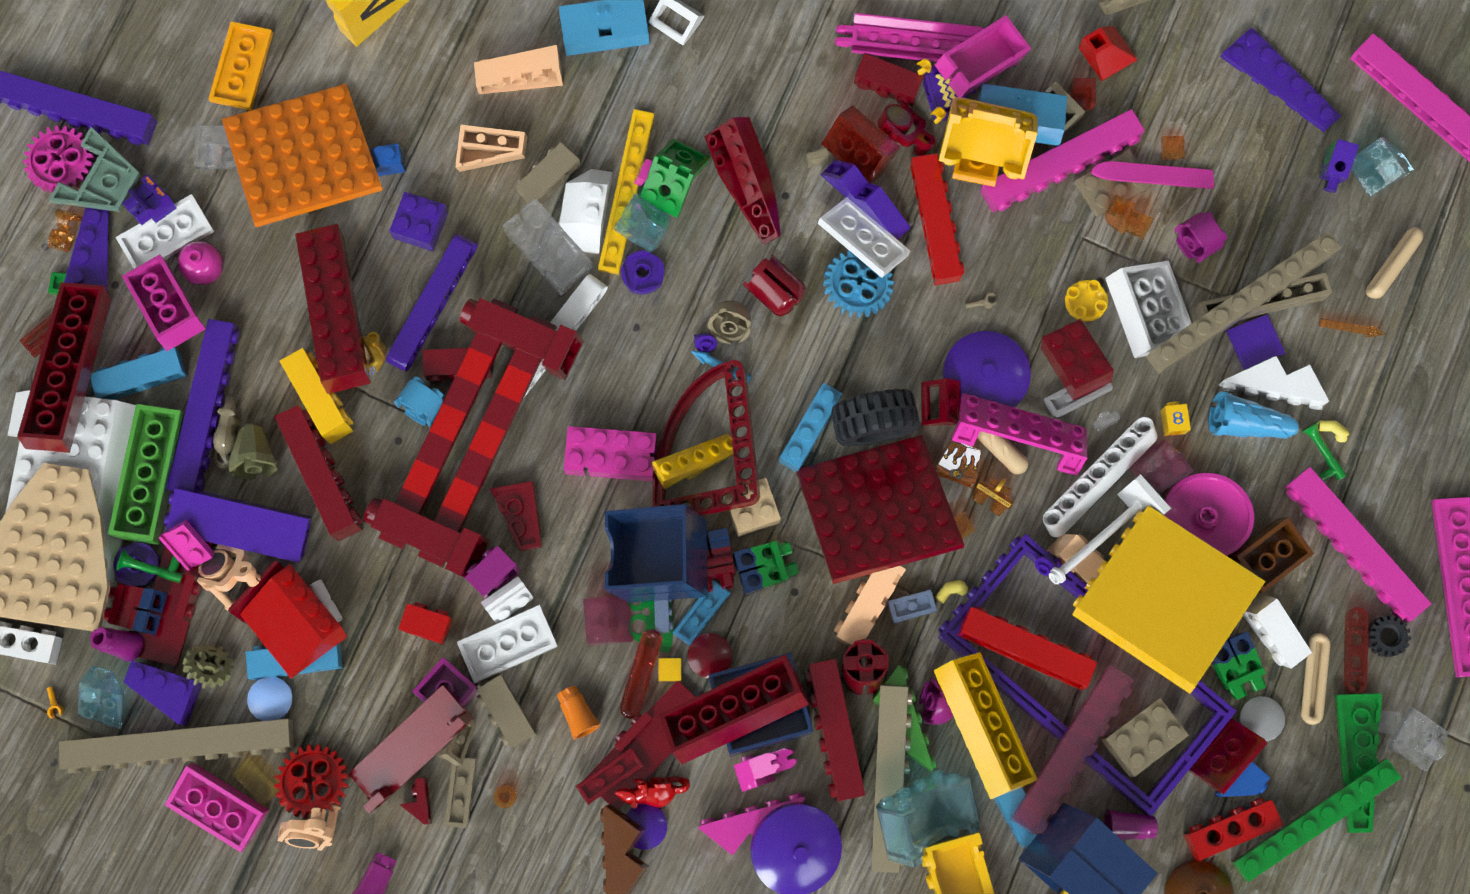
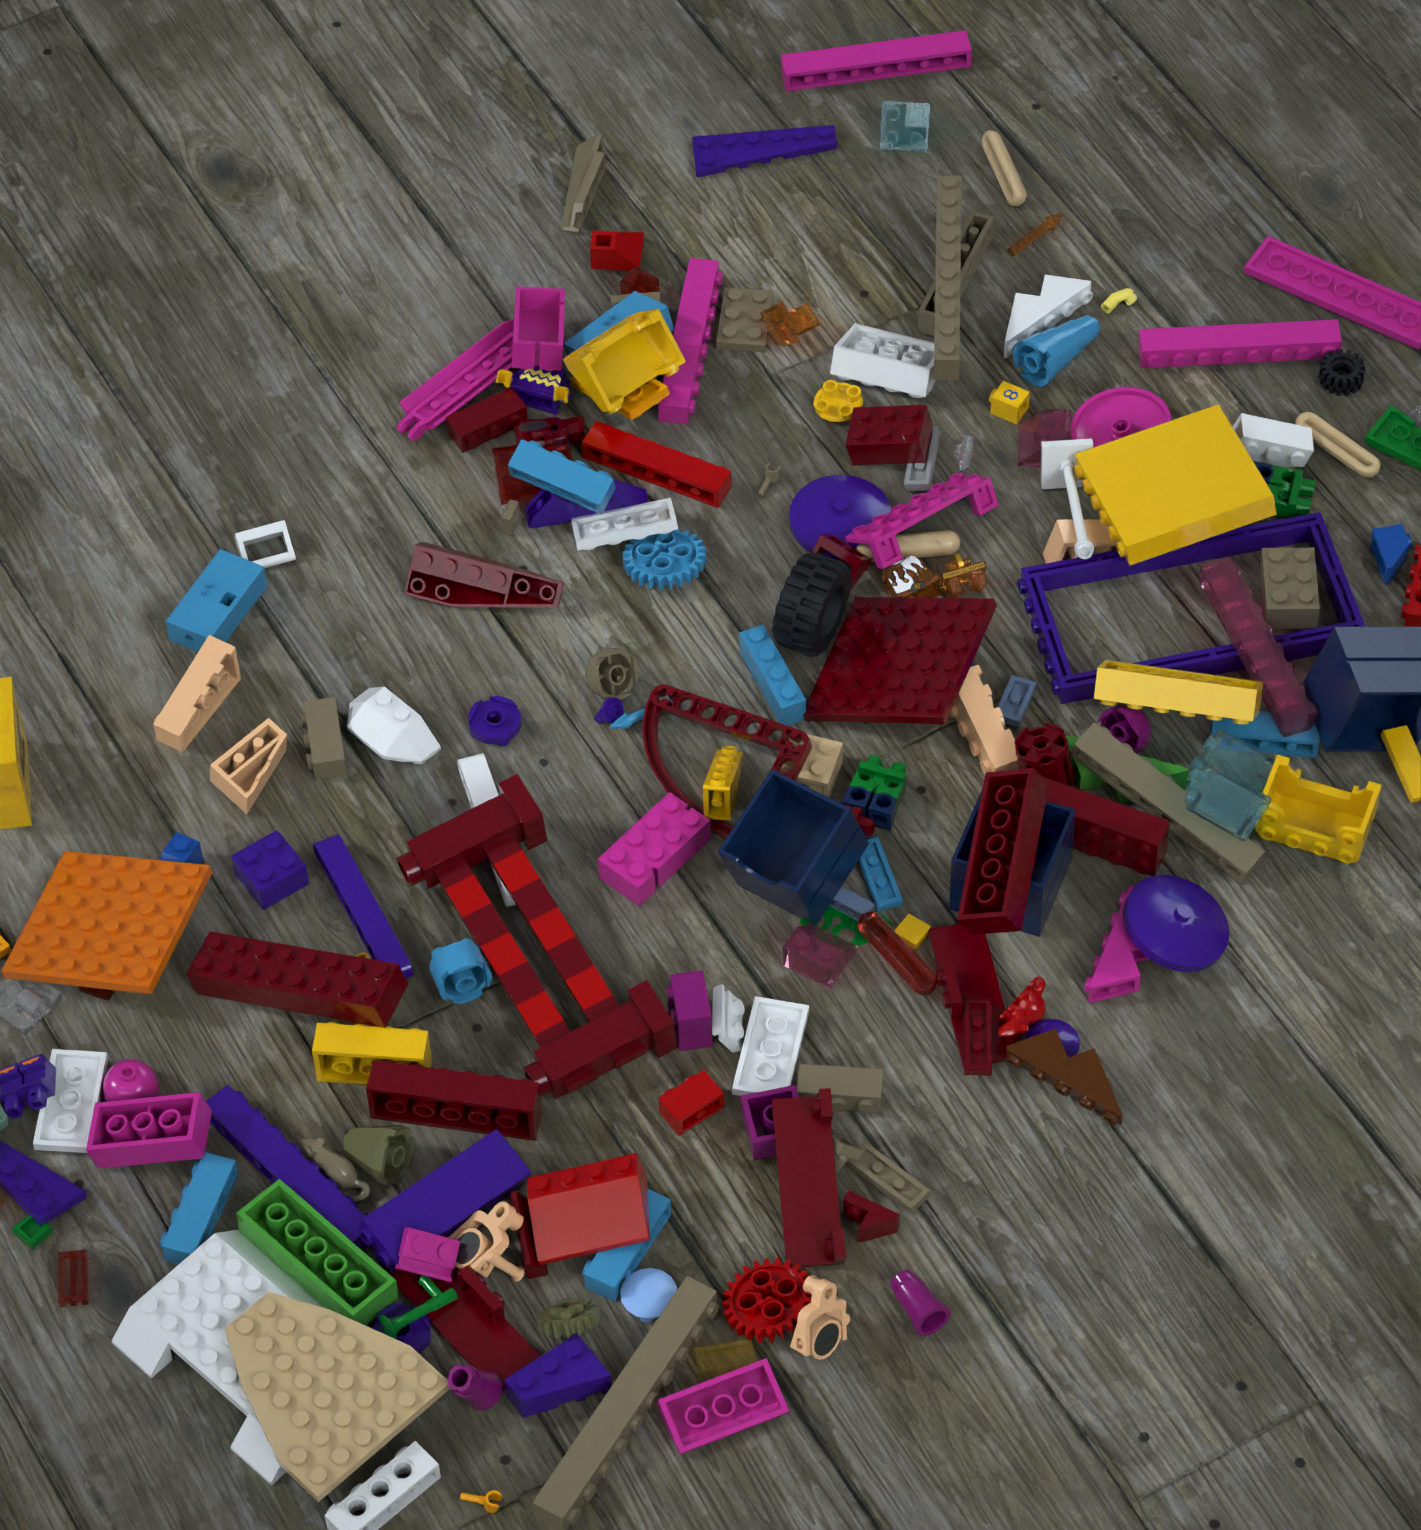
camera: 50 degrees left, 25 degrees down
dark red brick [17,282,111,453] -> none
clear light blue slope [78,666,124,729] -> none
hips [103,584,168,636] -> none
dark red brick [423,348,492,383] -> none
dark red wing [490,481,543,551] -> none
clear orange plate [493,785,517,808] -> none
clear piece [502,198,593,296] -> none
orange plant [557,686,601,740] -> none
yellow tile [598,109,655,275] -> none
clear light blue slope [614,193,671,252] -> none
dark pink tile [634,159,653,186] -> none
green bracket [639,138,711,218] -> none
dark red dish [687,633,732,678] -> none
dark pink piece [733,748,798,792] -> none
dark red cylinder [743,254,806,316] -> none
light yellow arm [935,580,968,604] -> none
red brick [957,606,1097,690] -> none
dark purple plate [1035,551,1060,576] -> none
white beam [1043,417,1158,537] -> none
dark pink piece [1091,161,1214,189] -> none
clear orange plate [1161,136,1185,159] -> none
magenta brick [1175,211,1227,263] -> none
dark red plate [1189,718,1267,795] -> none
dark purple tile [1226,314,1285,370] -> none
reddish brown brick [1228,517,1314,593] -> none
light grey dish [1239,696,1285,741] -> none
green piece [1299,421,1347,481] -> none
dark purple torso [1319,139,1359,193] -> none
clear red beam [1344,607,1369,694] -> none
none -> dark azure brick [508,439,615,515]

